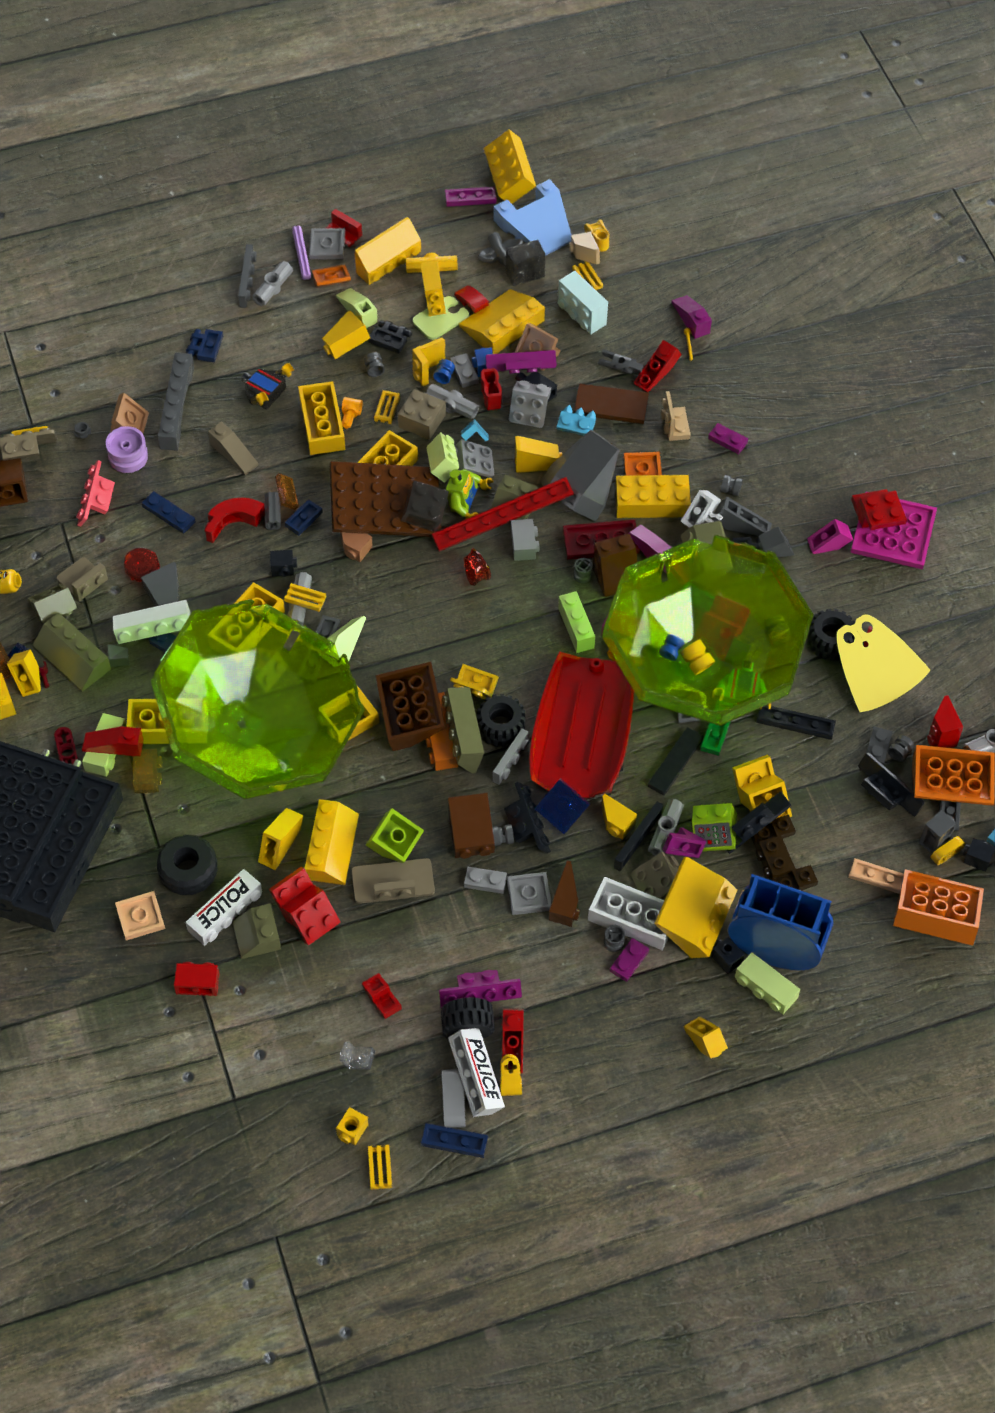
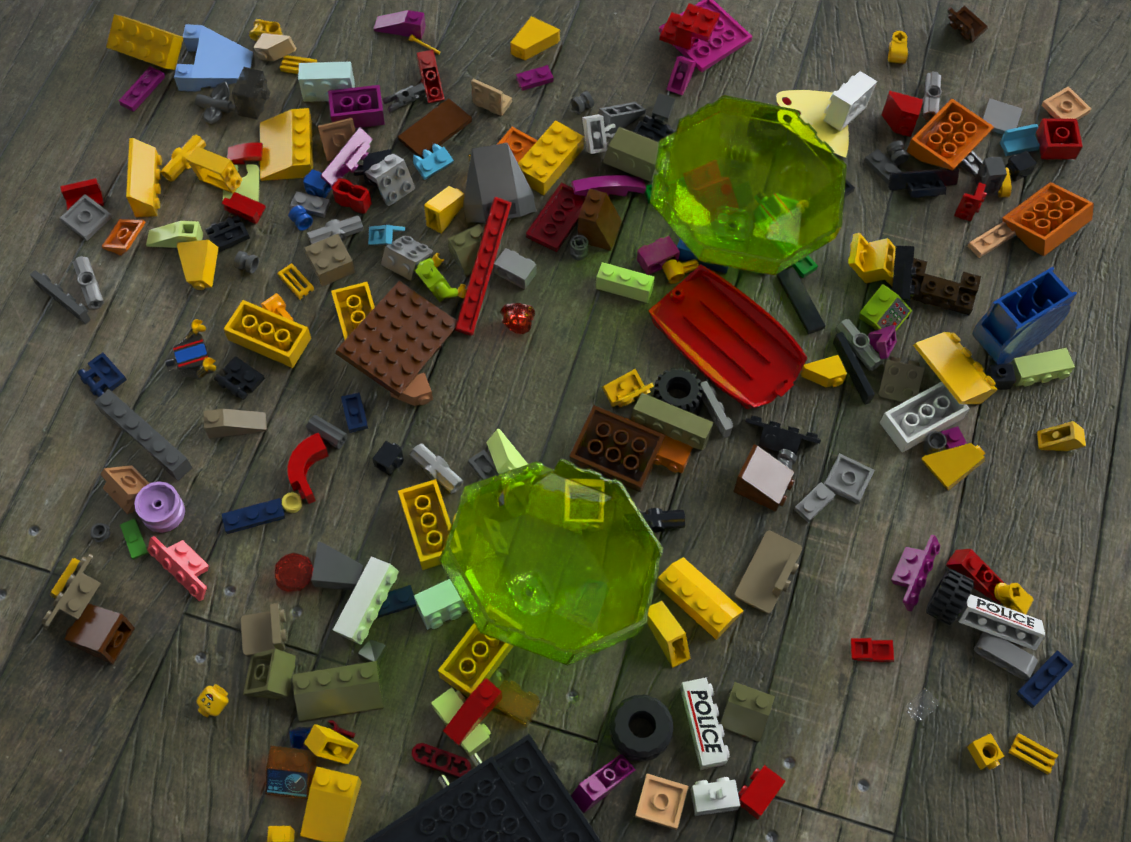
camera: 55 degrees left, 5 degrees up
red bracket [269,867,341,945] -> none
clear orange tile [275,473,299,510] -> none
yellow tile [284,583,326,612] -> none
lavender axle [292,225,311,280] -> none
lime slope [366,808,424,863] -> none
clear smoke brick [401,480,449,532] -> none
yellow bracket [412,338,445,387] -> none
yellowish green brick [426,432,459,483] -> none
clear blue plate [535,778,590,834] -> none
reddish brown slope [549,860,581,927] -> none
blue wheel [659,634,684,661] -> none
yellow wheel [680,639,715,675] -> none
none -> bright green piece [120,518,148,560]
none -> black plate [214,356,265,400]
none -> red panel [221,192,266,225]
none -> light yellow tile [282,492,302,513]
none -> magenta slope [328,85,385,128]
none -> yellow slope [510,16,560,60]
none -> magenta slope [571,754,636,813]
none -> black piece [624,508,685,533]
none -> white brick [691,777,740,816]
none -> white brick [824,71,877,131]
none -> yellow slope [922,443,985,491]
none -> red bracket [954,182,987,221]

